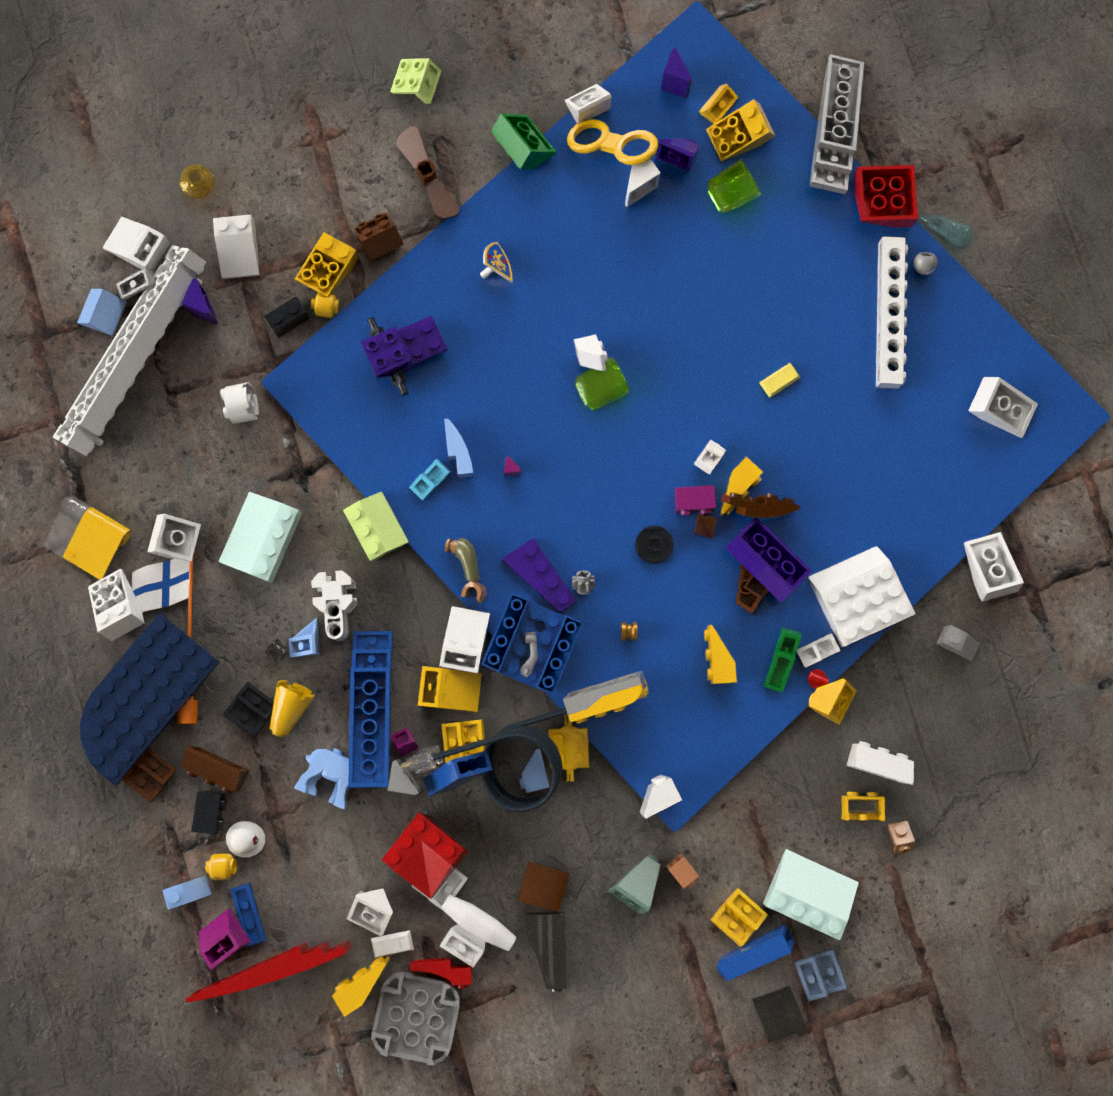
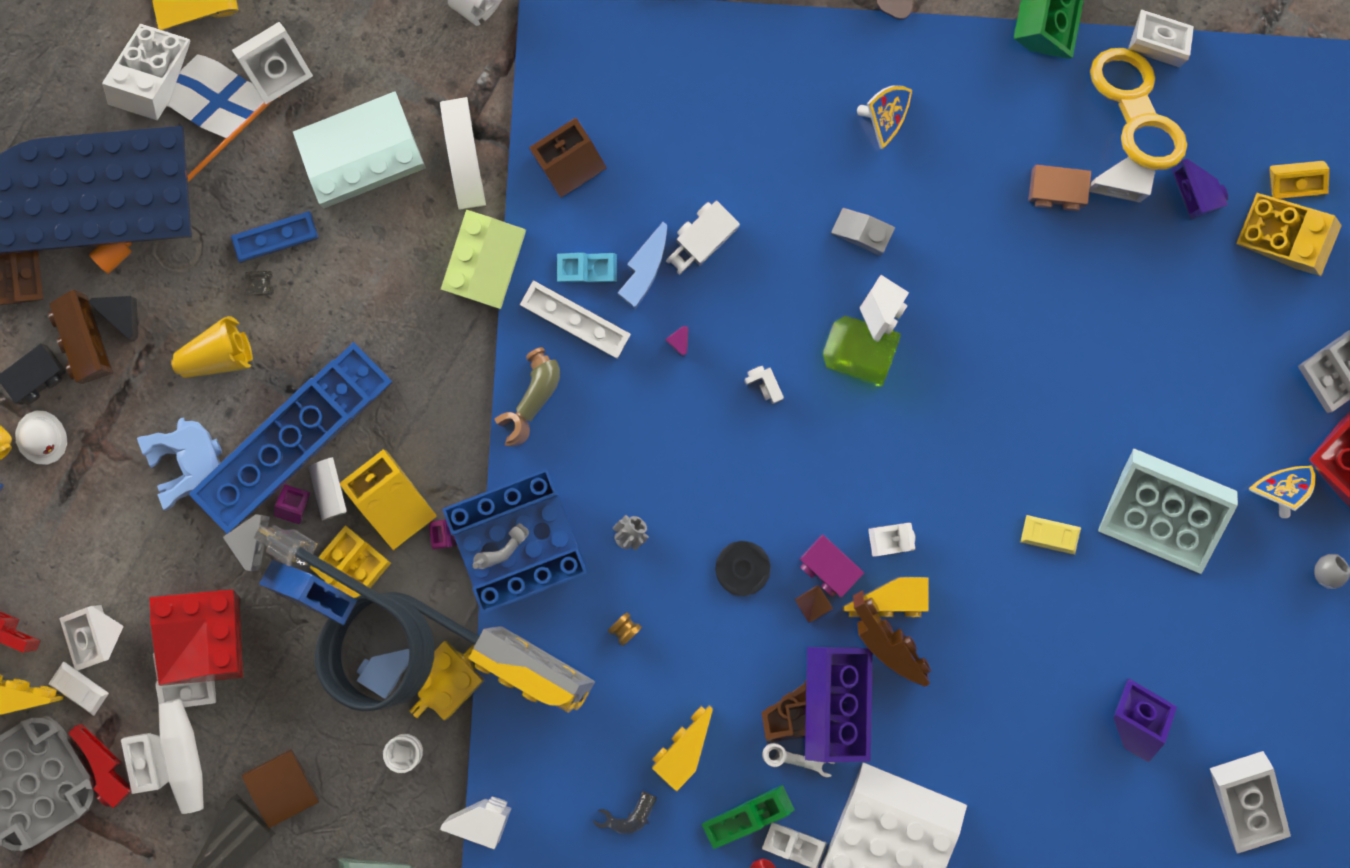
camera: 50 degrees right, 5 degrees up
black slope [223,682,274,738] -> none
light blue slope [289,617,320,658] -> none
white connector [311,571,357,642] -> none
dark purple piece [361,315,448,396] -> none
white slope [439,606,490,673] -> none
dark purple wing [501,538,576,613] -> none
dark purple slope [661,48,692,98] -> none
clear neon green slope [708,160,762,213] -> none
white brick [876,237,908,389] -> none
none -> black slope [88,296,138,342]
none -> blue tile [231,211,319,263]
none -> white slope [308,457,347,521]
none -> white wheel [383,734,423,773]
none -> magenta slope [429,519,457,550]
none -> white slope [440,97,486,210]
none -> white plate [520,281,631,359]
none -> reddish brown slope [529,117,607,198]
none -> clear smoke piece [593,791,657,834]
none -> white brick [666,200,740,275]
none -> white bracket [744,366,784,404]
none -> white brick [762,743,835,777]
none -> light grey slope [831,208,895,256]
none -> nougat brick [1029,165,1091,211]
none -> light aqua slope [1098,449,1238,574]
none -> dark purple slope [1113,679,1177,763]
none -> shield [1249,466,1315,518]

